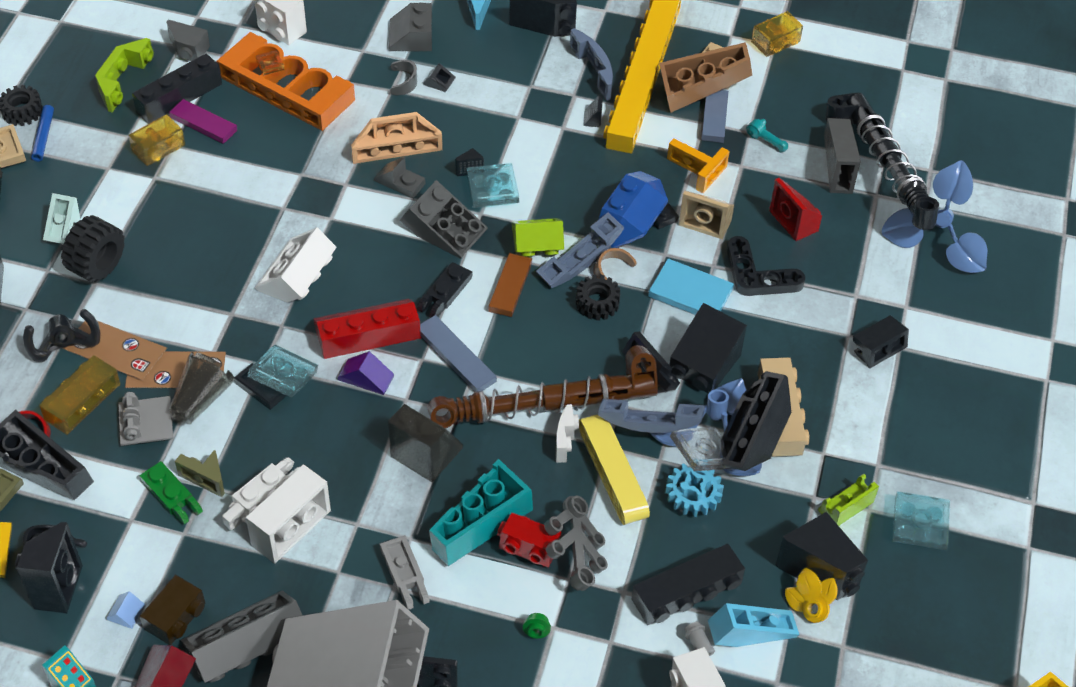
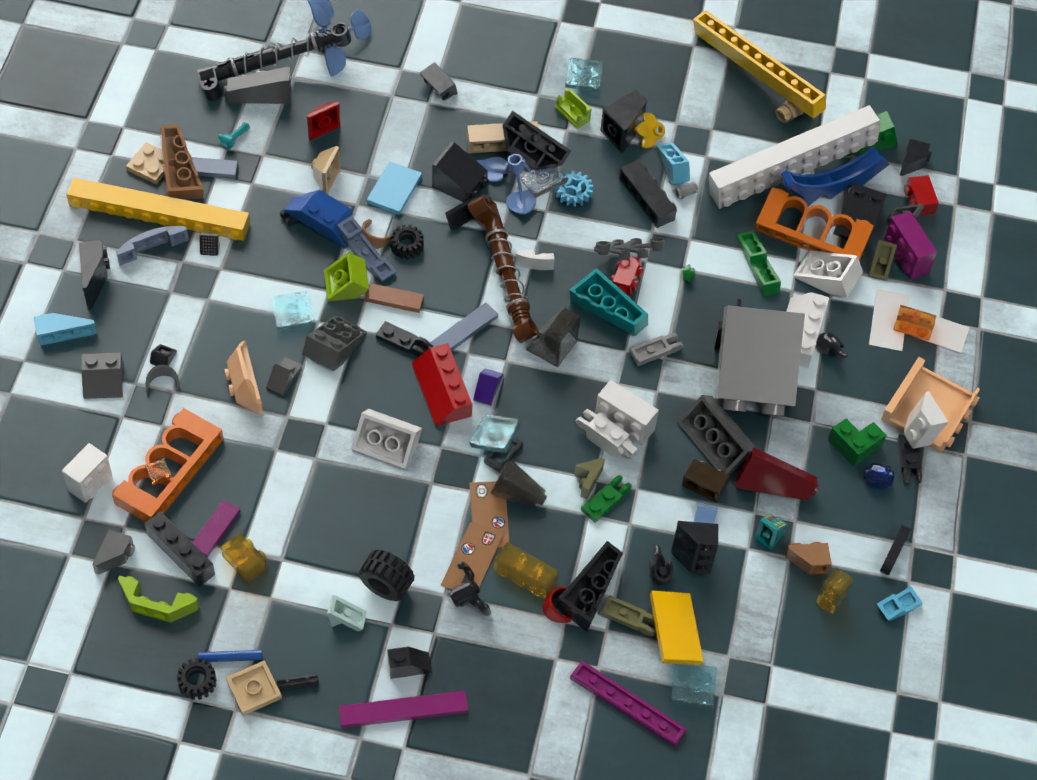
camera: 95 degrees left, 5 degrees up
light grey hinge [119,392,173,446] -> none
black slope [455,148,484,176] -> none
light yellow beam [579,414,650,525] -> none
sand blue slope [598,399,705,433] -> none
light orange bracket [667,138,730,193] -> none
black beam [727,236,805,296] -> none
clear yellow brick [751,11,803,57] -> none

